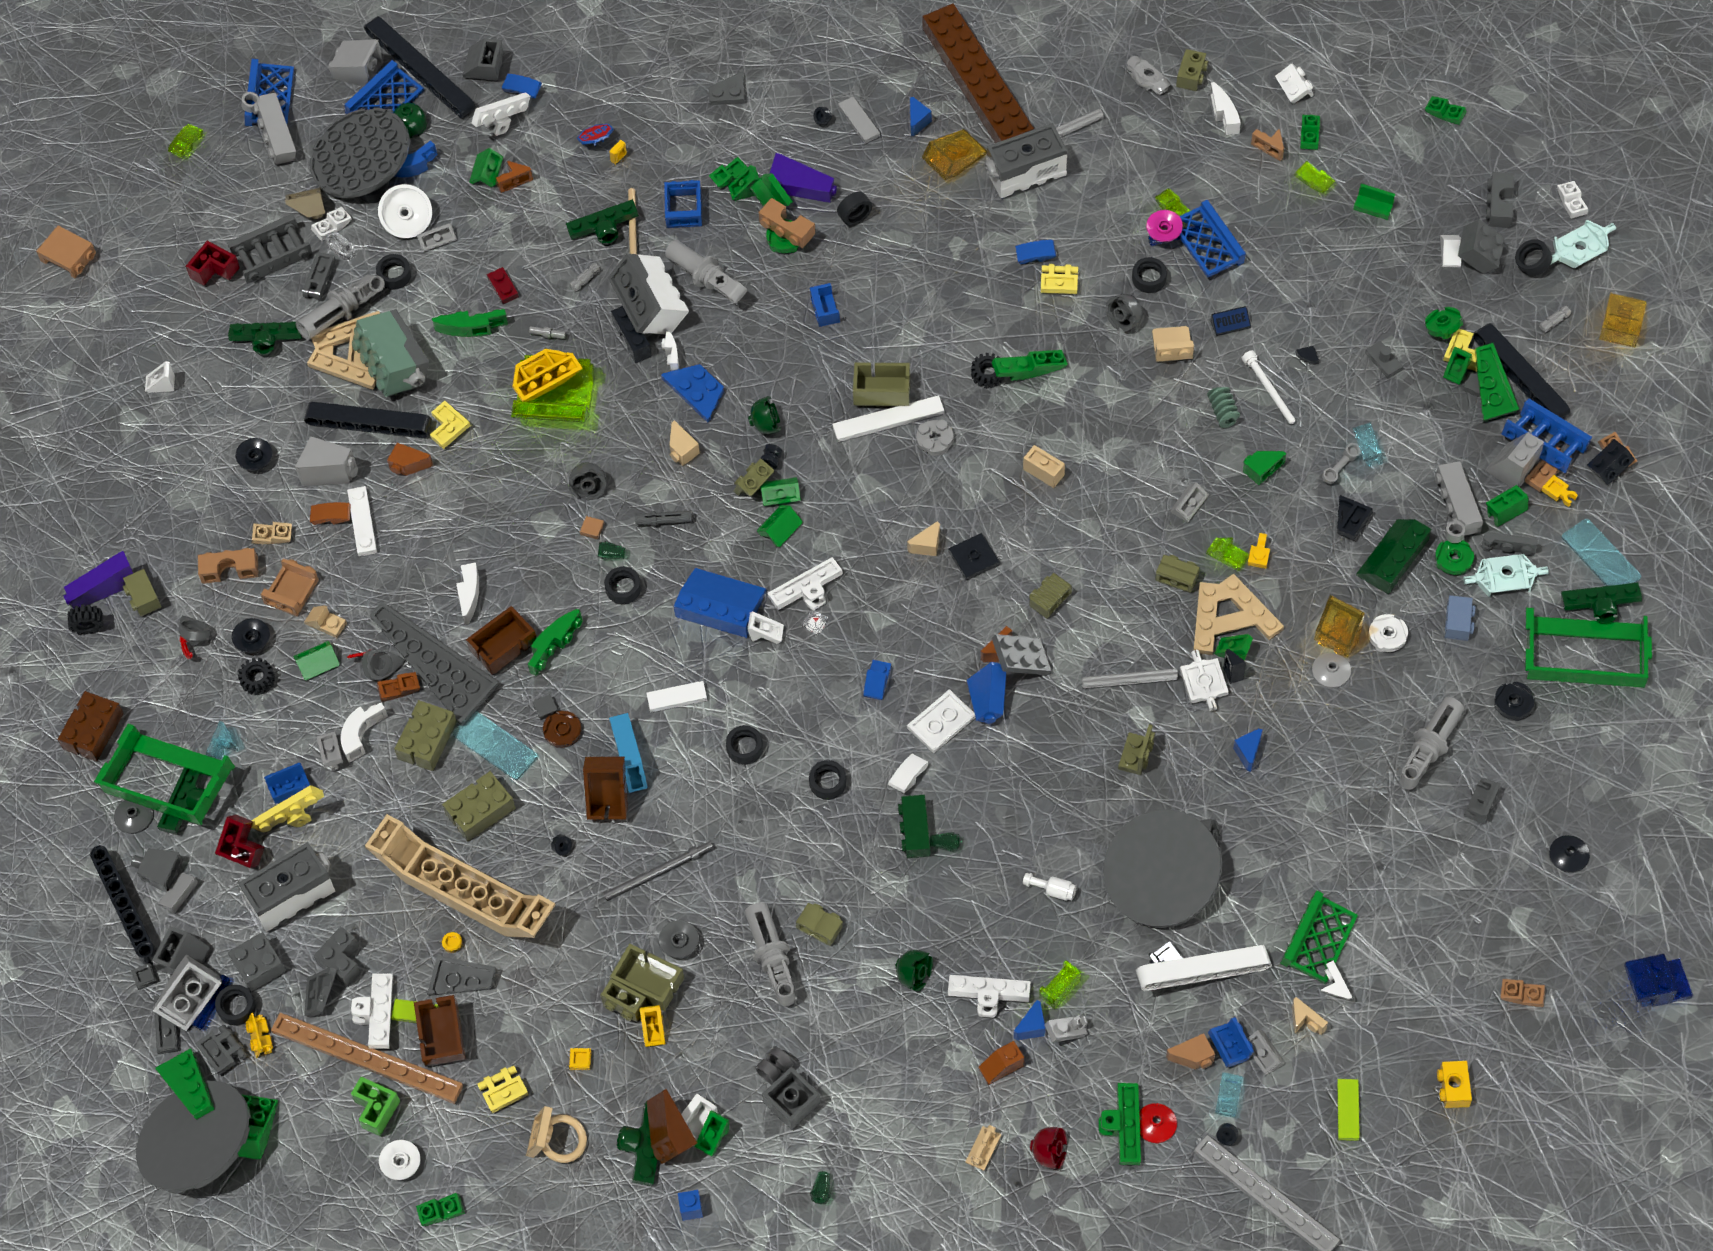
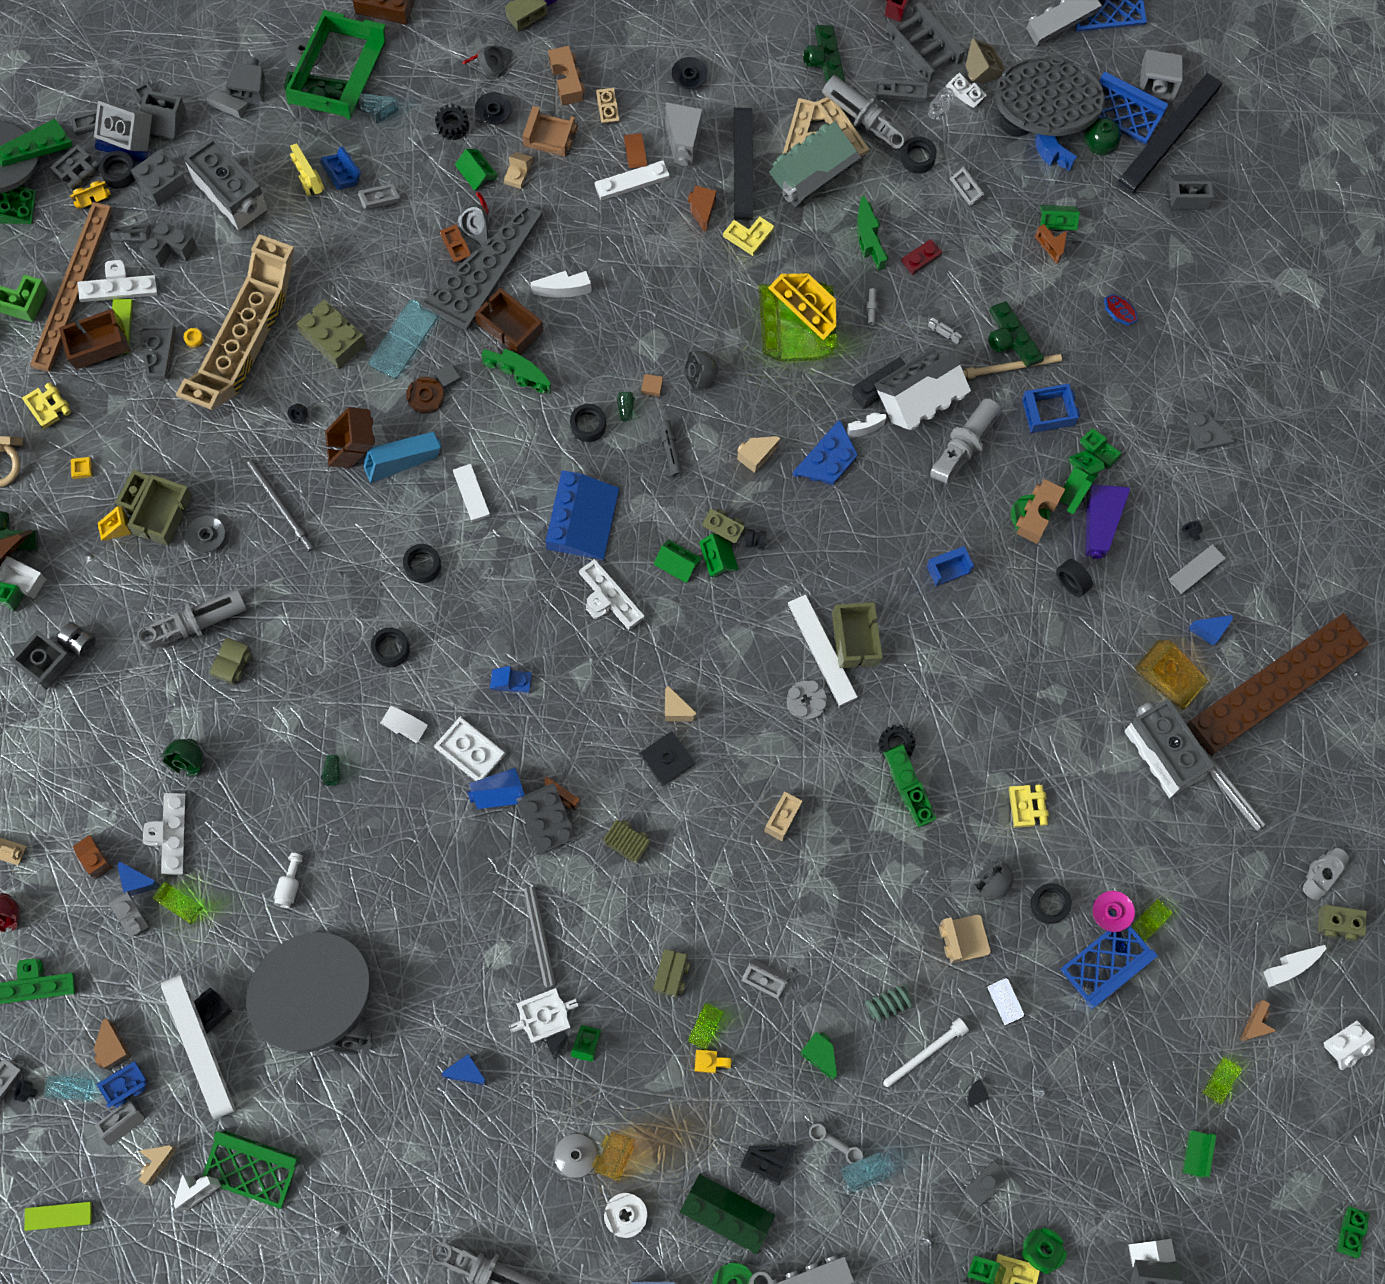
camera: 75 degrees right, 10 degrees up
black beam [90,845,156,965] -> none
dark red brick [215,814,265,868] -> none
white arch [341,703,388,763] -> none
white dish [378,184,432,238] -> none
olive piece [394,700,457,771] -> none
white plate [471,92,530,136] -> none
blue slope [501,74,542,98] -> none
yellow tile [609,140,627,165] -> none
white slope [747,611,784,644] -> none
dark green cylinder [748,396,781,434] -> none
clear tile [802,609,828,635] -> none
dark green brick [898,794,930,858] -> none
blue slope [1015,240,1057,265] -> none
olive bracket [1118,724,1155,775] -> none
red dish [1139,1103,1177,1143] -> none
tan plate [1193,574,1284,655] -> none
green slope [1300,115,1320,150] -> none

